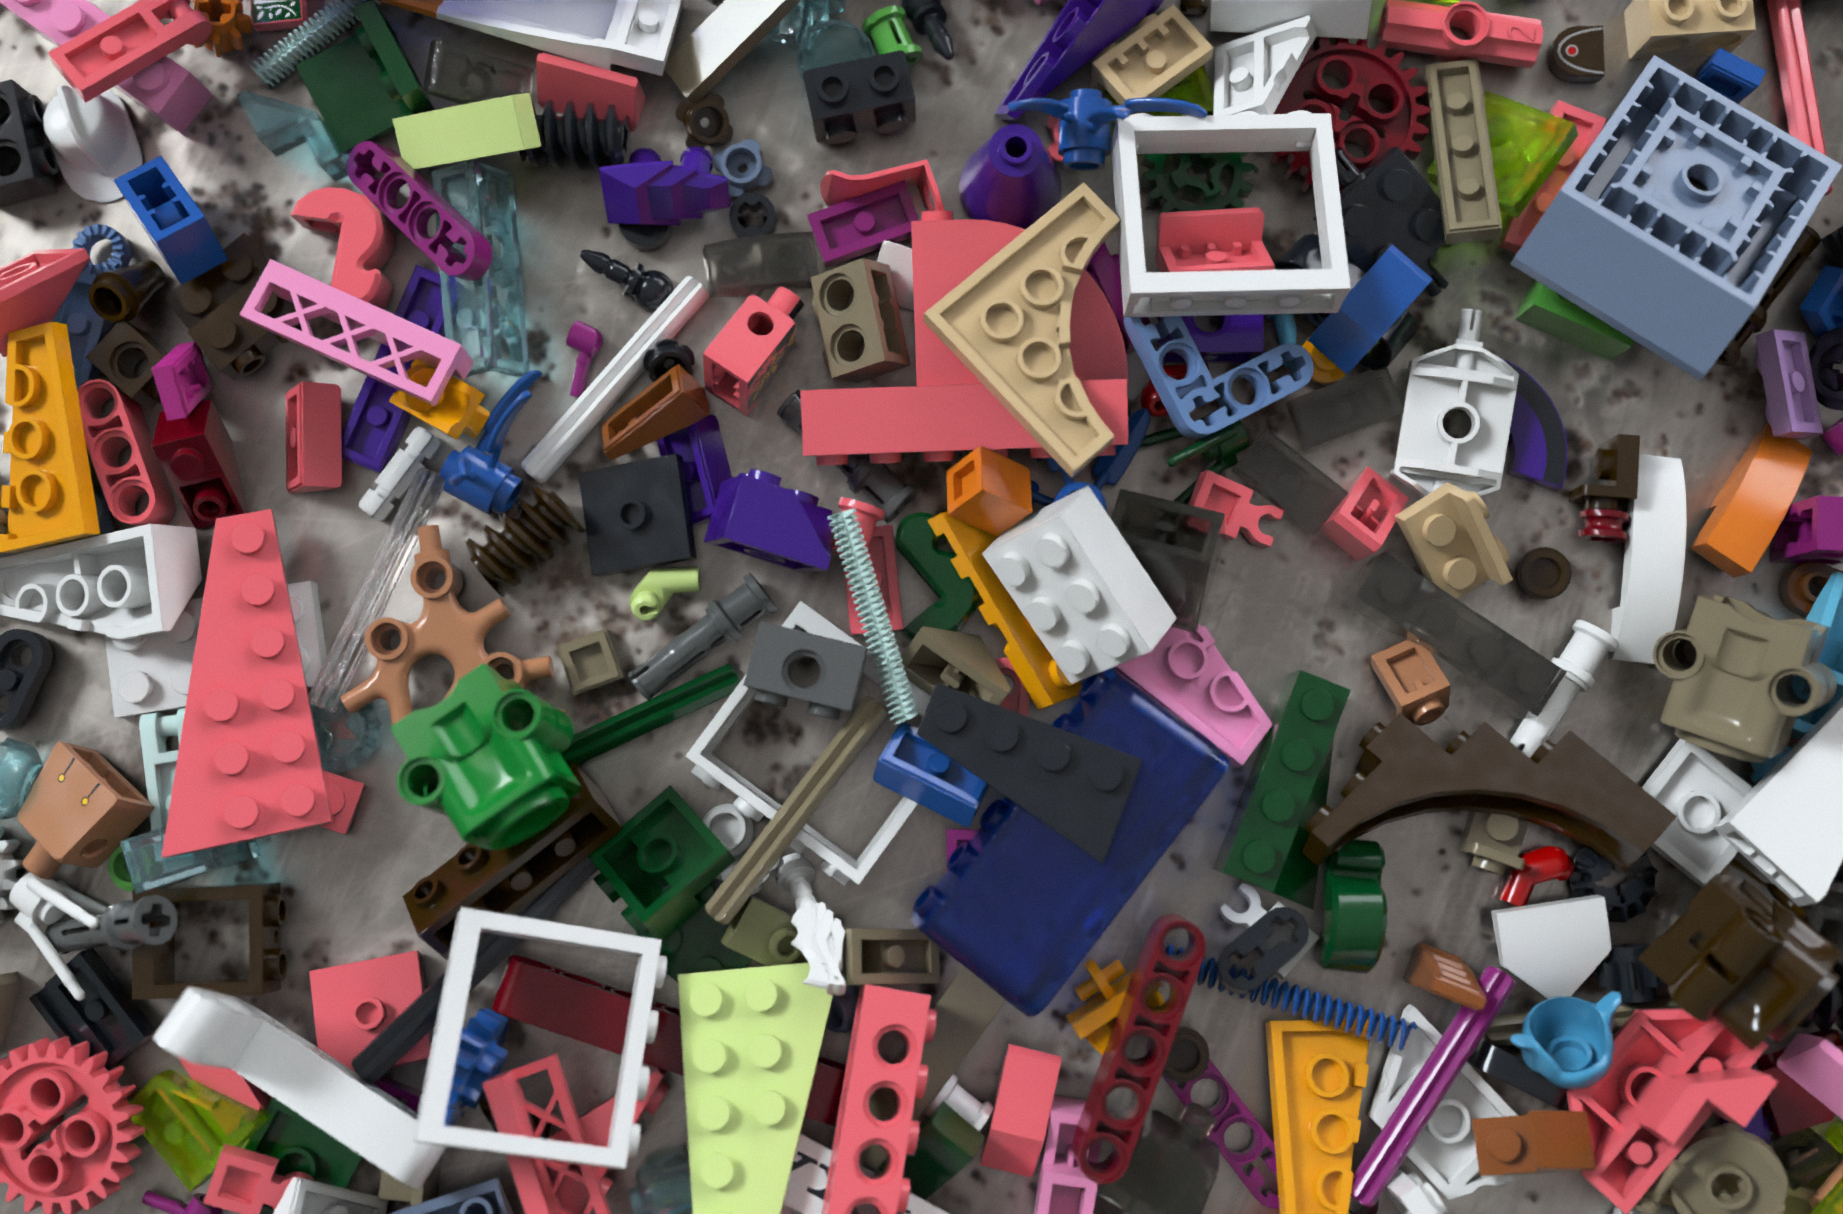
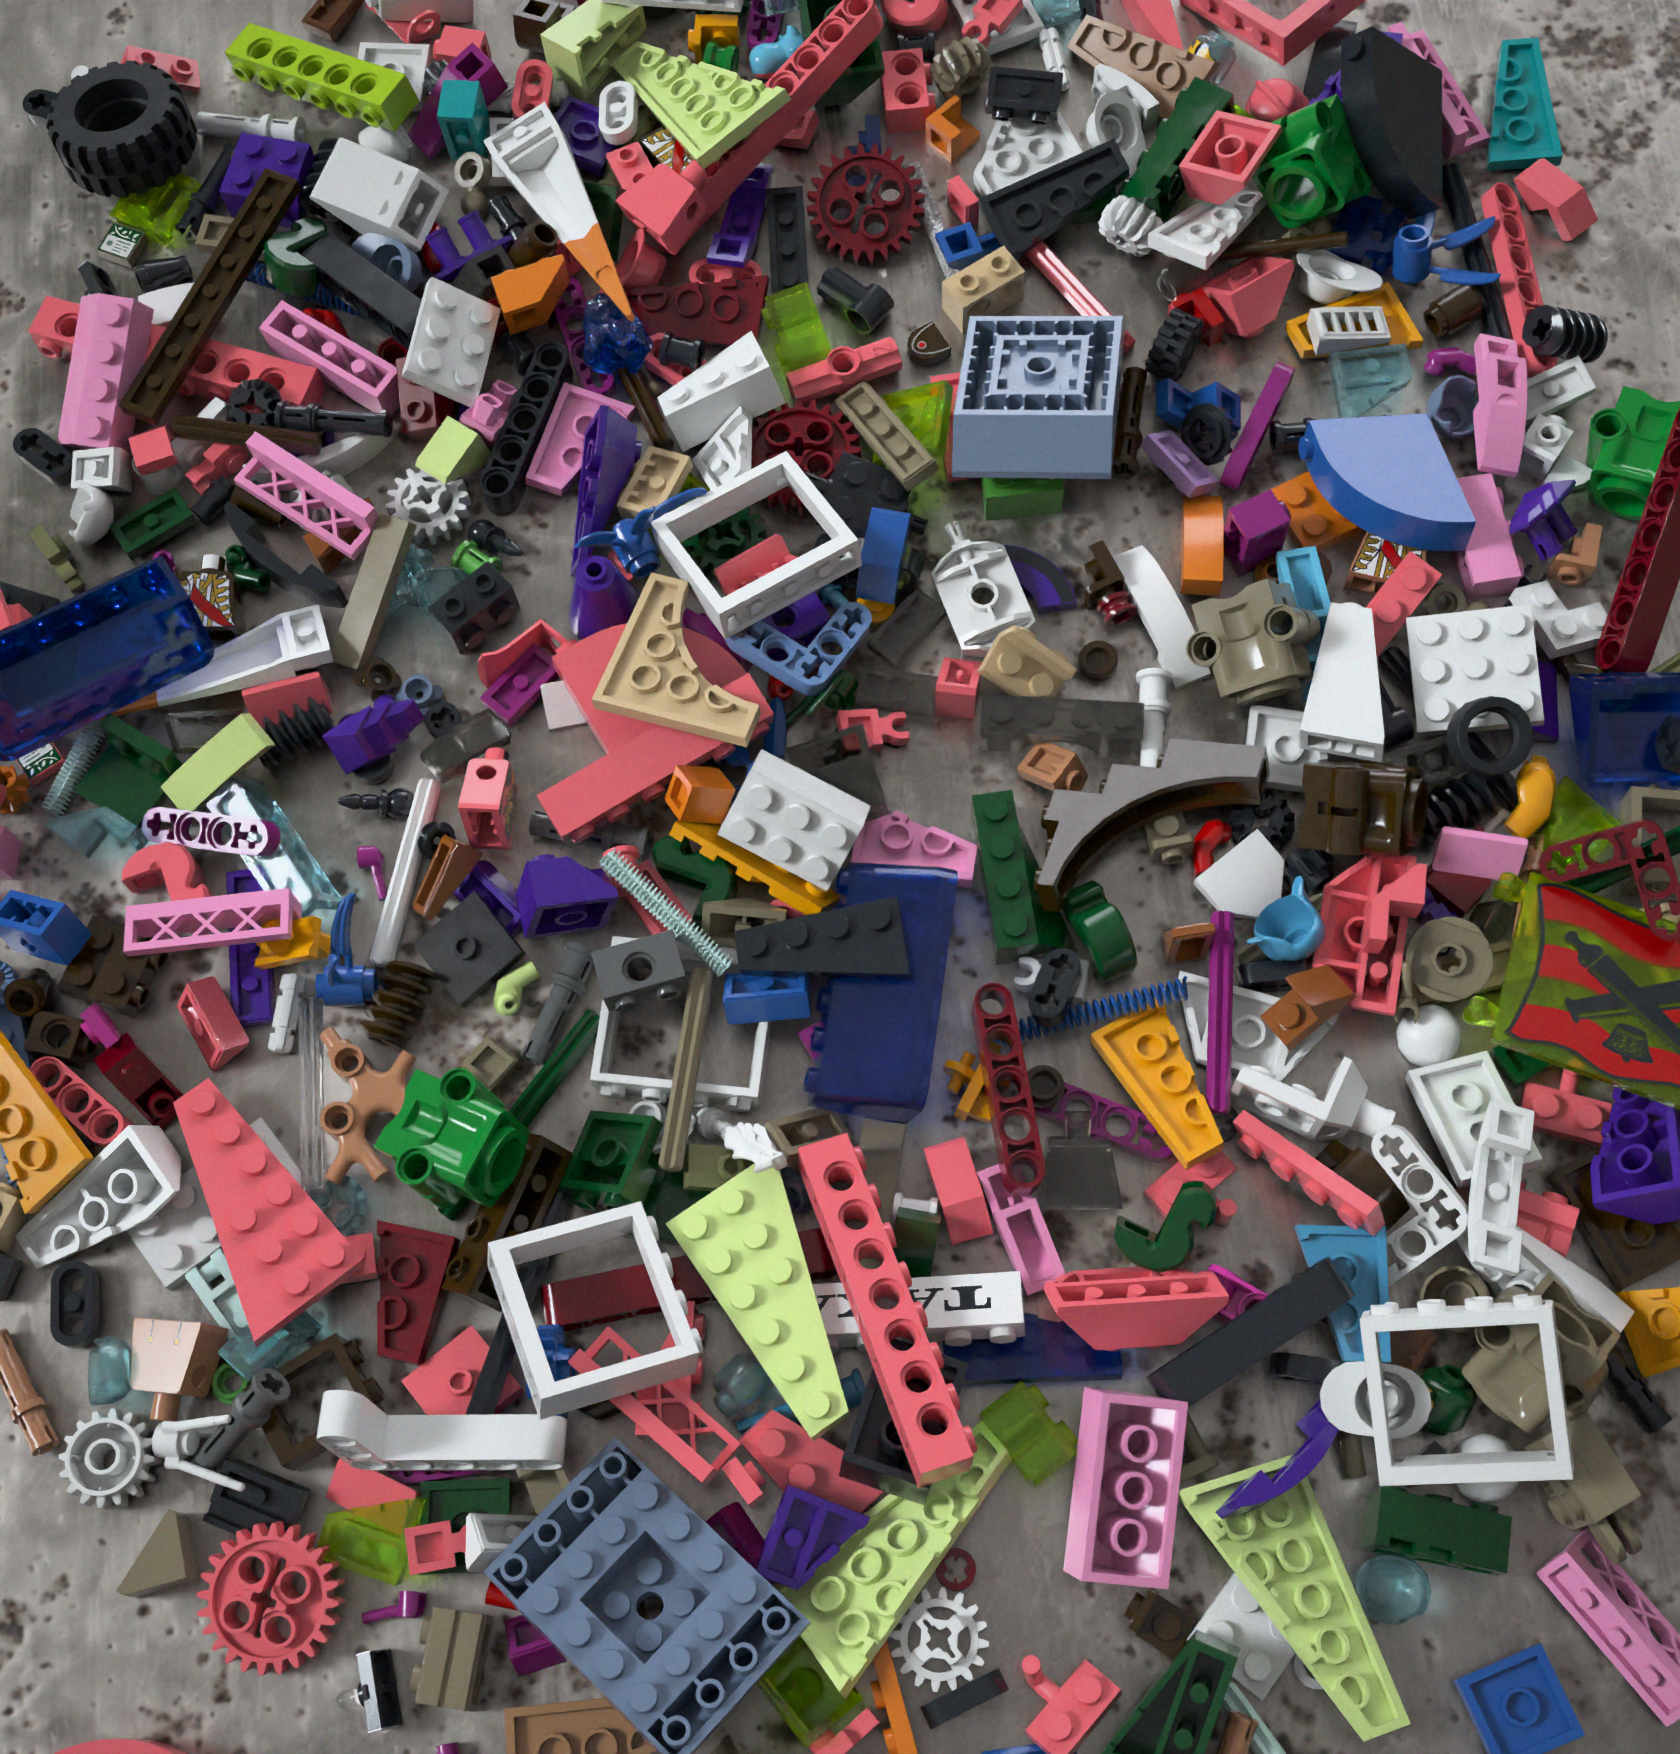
camera: 25 degrees left, 15 degrees down
dark tan brick [810,258,911,383] -> none
blue tile [1693,47,1766,104] -> none
none -> dark red wing [377,1220,461,1366]

